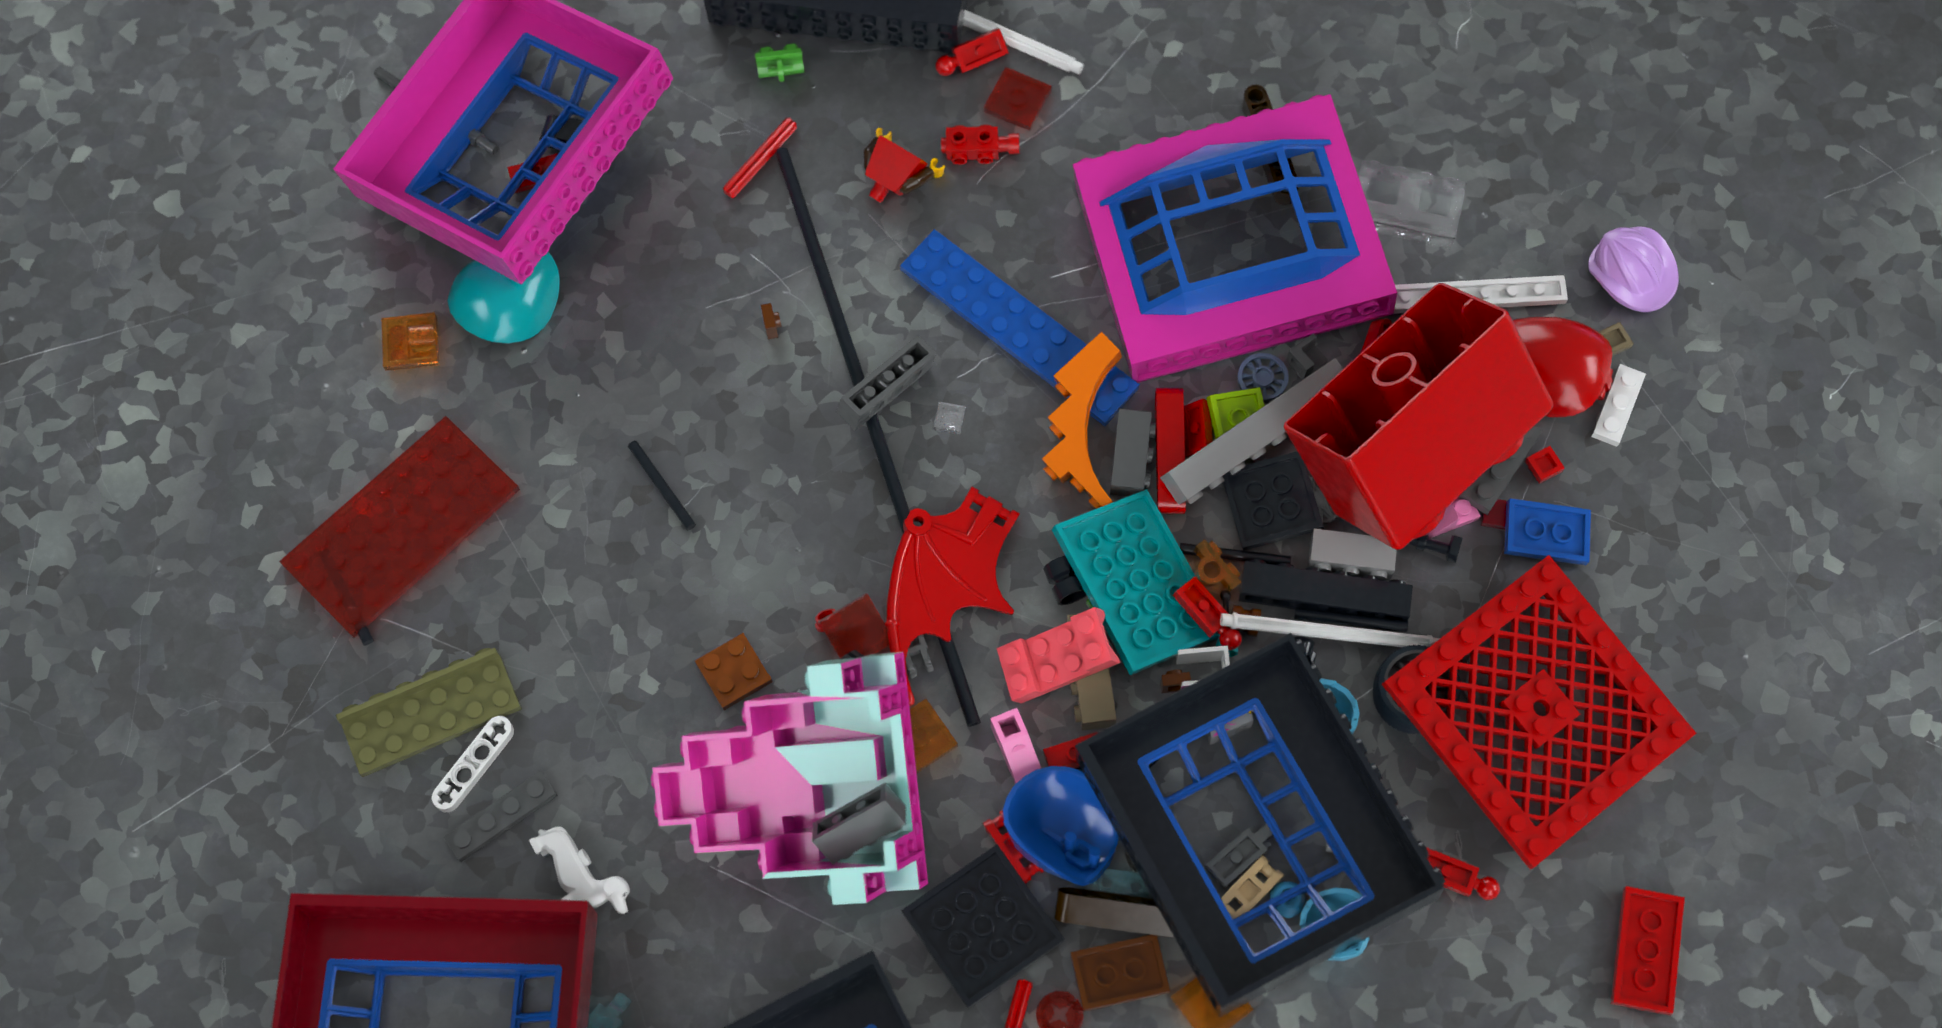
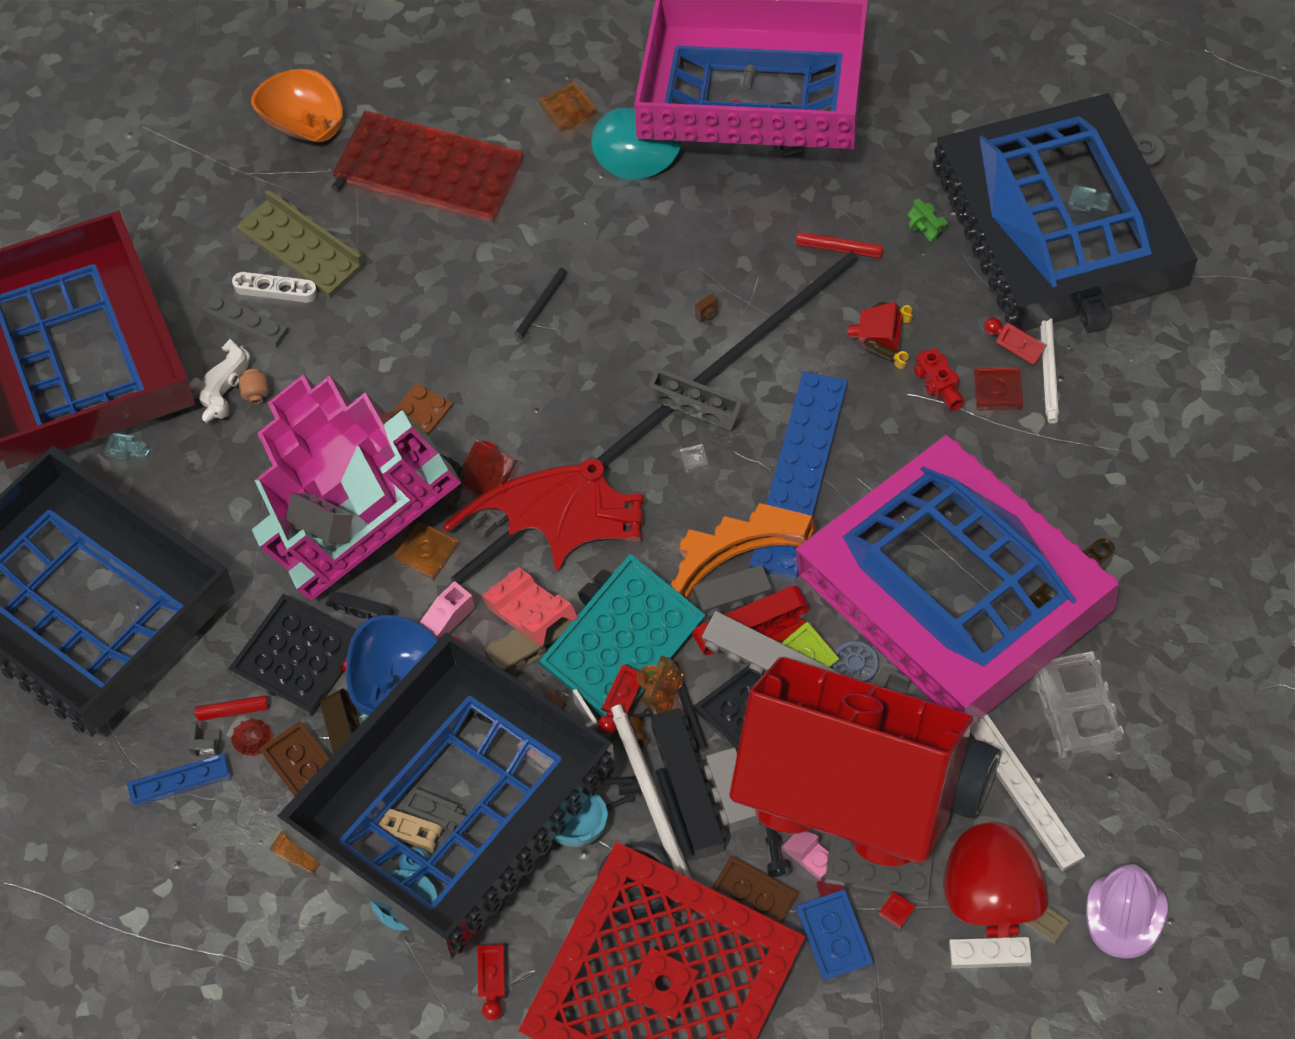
camera: 65 degrees right, 10 degrees down
none -> nougat head [239,369,270,404]
none -> orange piece [251,69,343,142]
none -> black beam [325,591,395,620]
none -> reddish brown tile [711,856,799,924]

